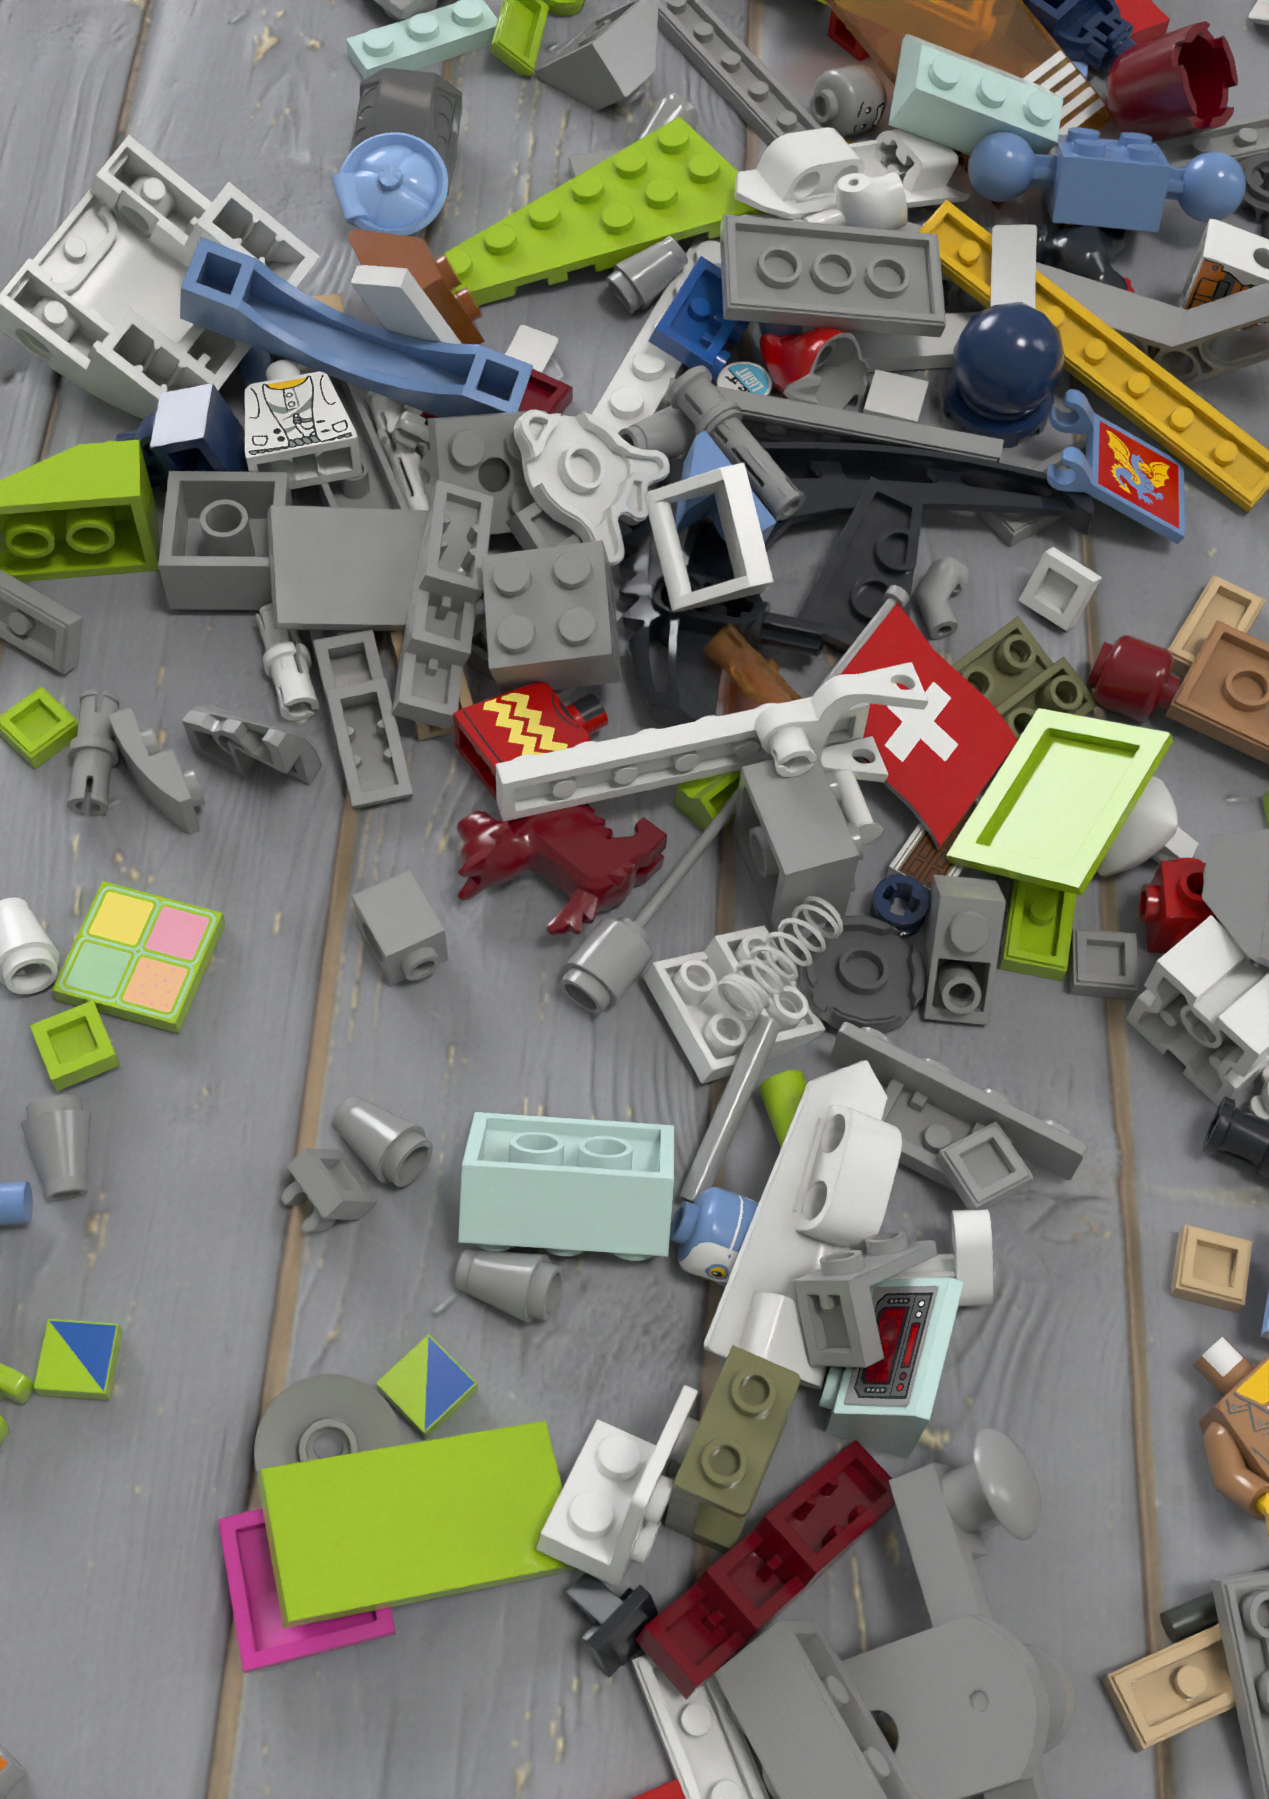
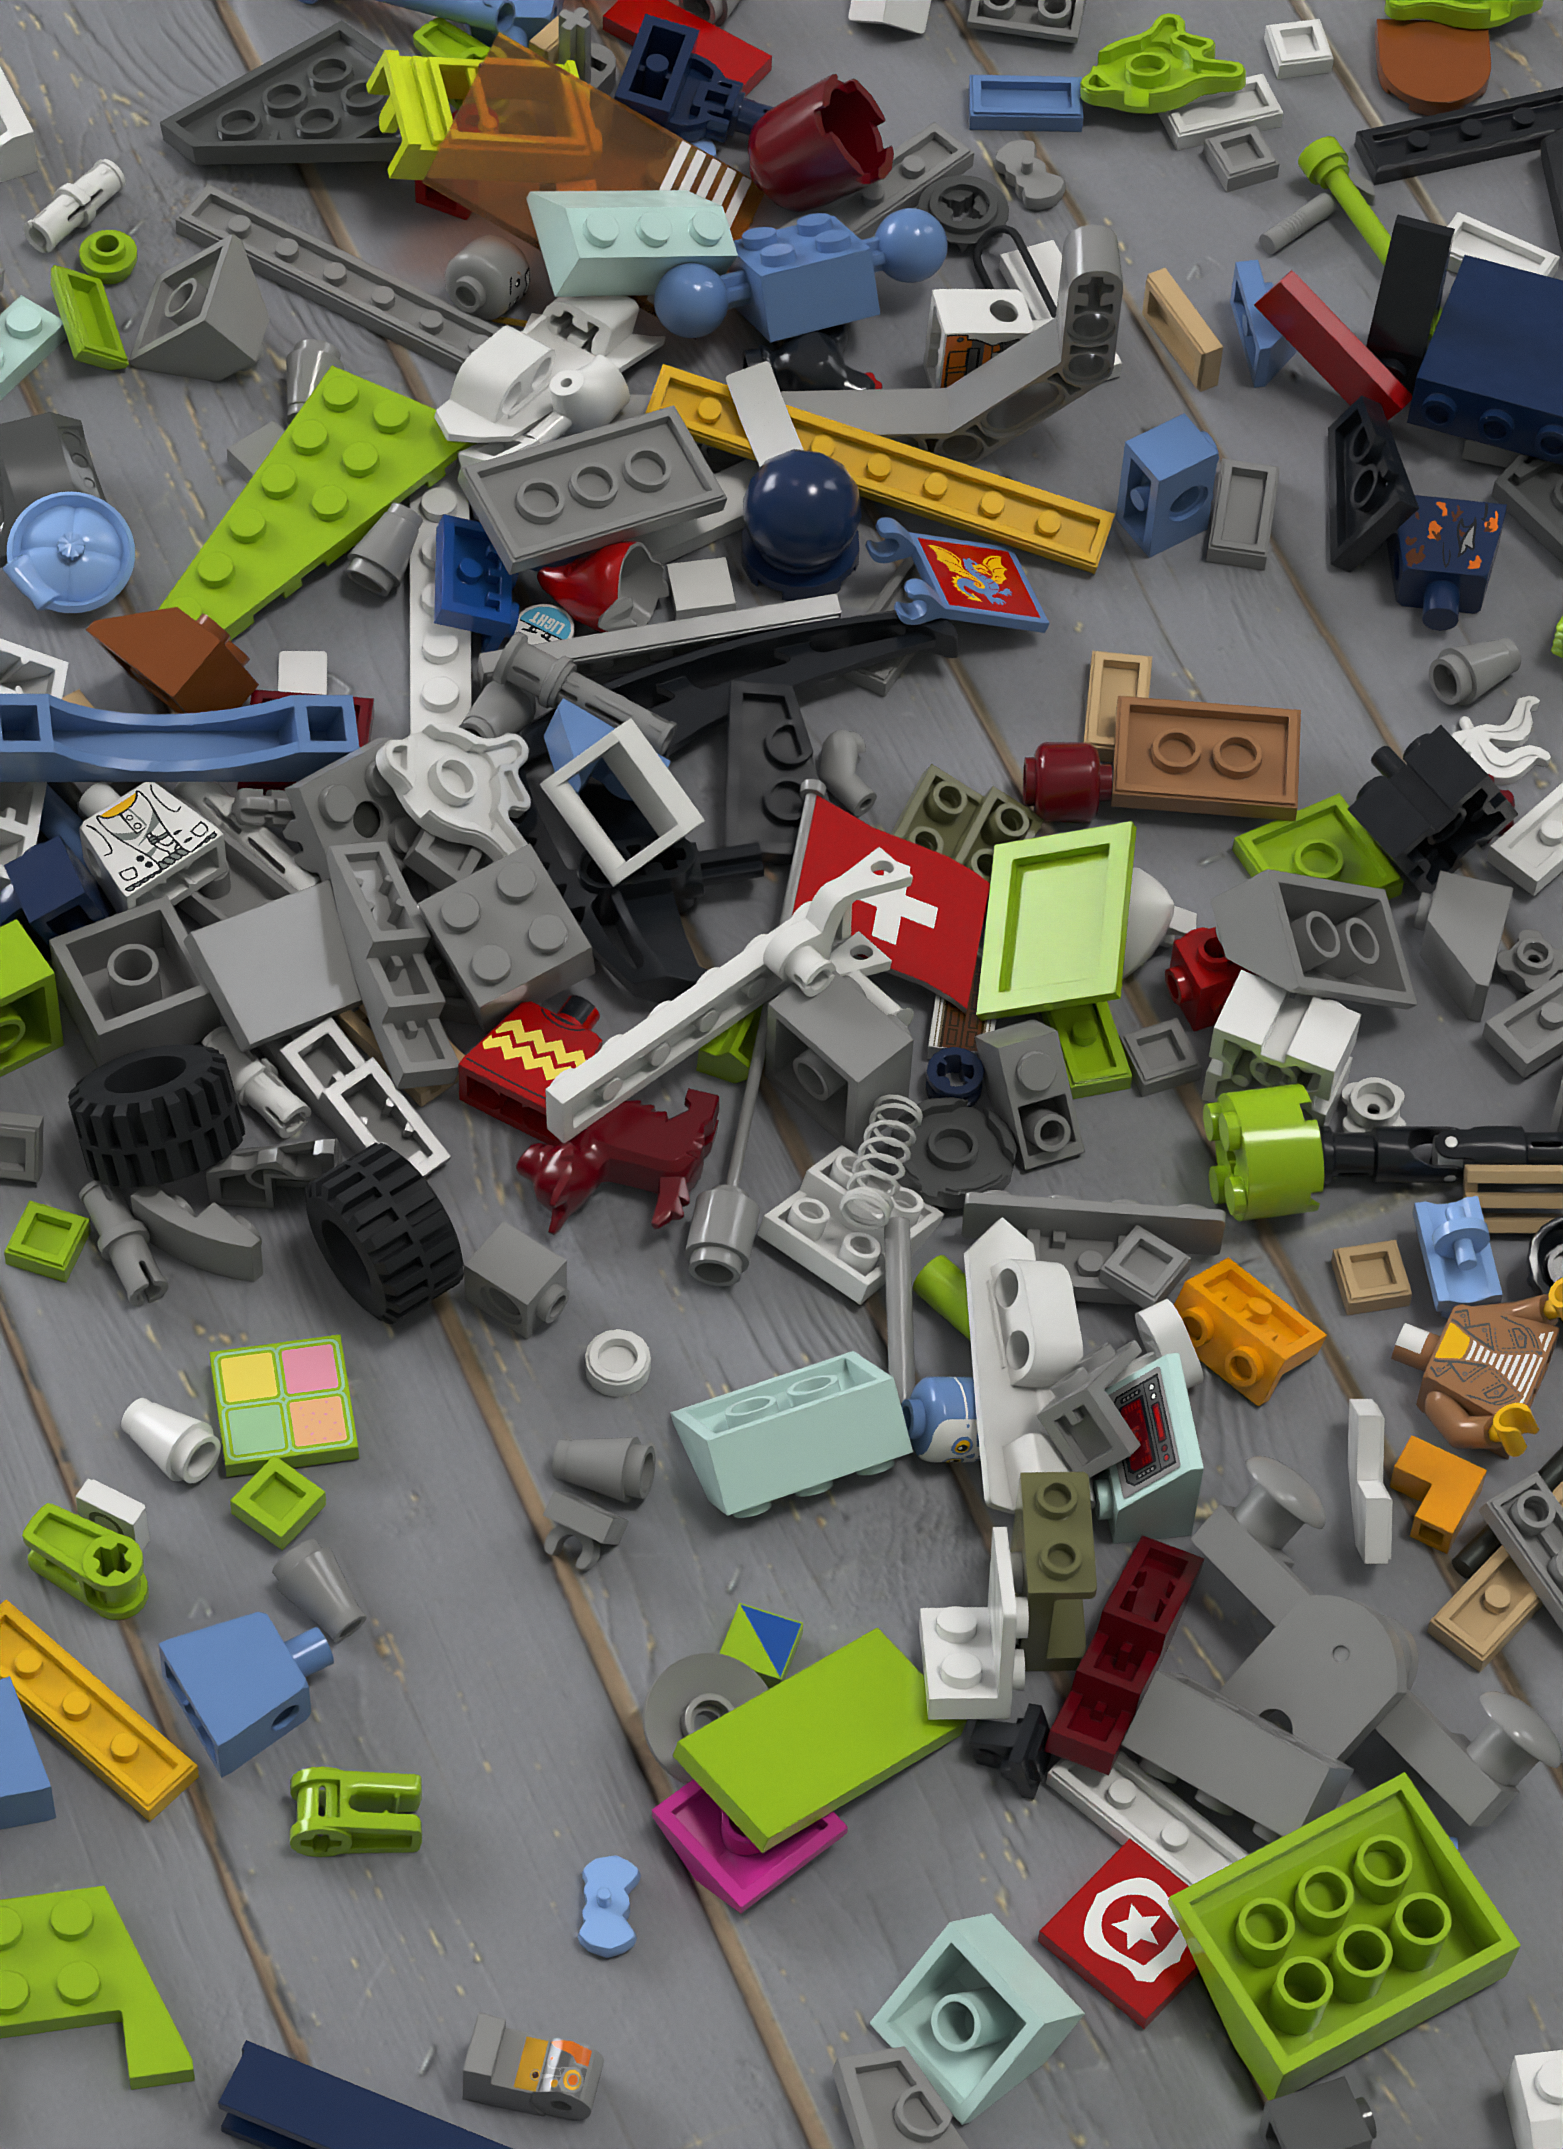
camera: 25 degrees left, 5 degrees down
lime tile [33,1319,123,1401] -> none
white tile [350,265,462,344] -> none
light grey cone [455,1249,564,1324] -> none
clear orange pin [703,622,803,706] -> none
white tile [1018,547,1102,631] -> none
none -> black tyre [68,1044,245,1187]
none -> black tyre [304,1143,464,1324]
none -> light blue piece [577,1855,641,1958]
none -> white tile [585,1329,651,1397]
none -> light orange bracket [1174,1257,1327,1406]
none -> lime brick [1203,1083,1324,1222]
none -> white tile [1348,1399,1393,1564]
none -> light orange piece [1389,1435,1487,1554]

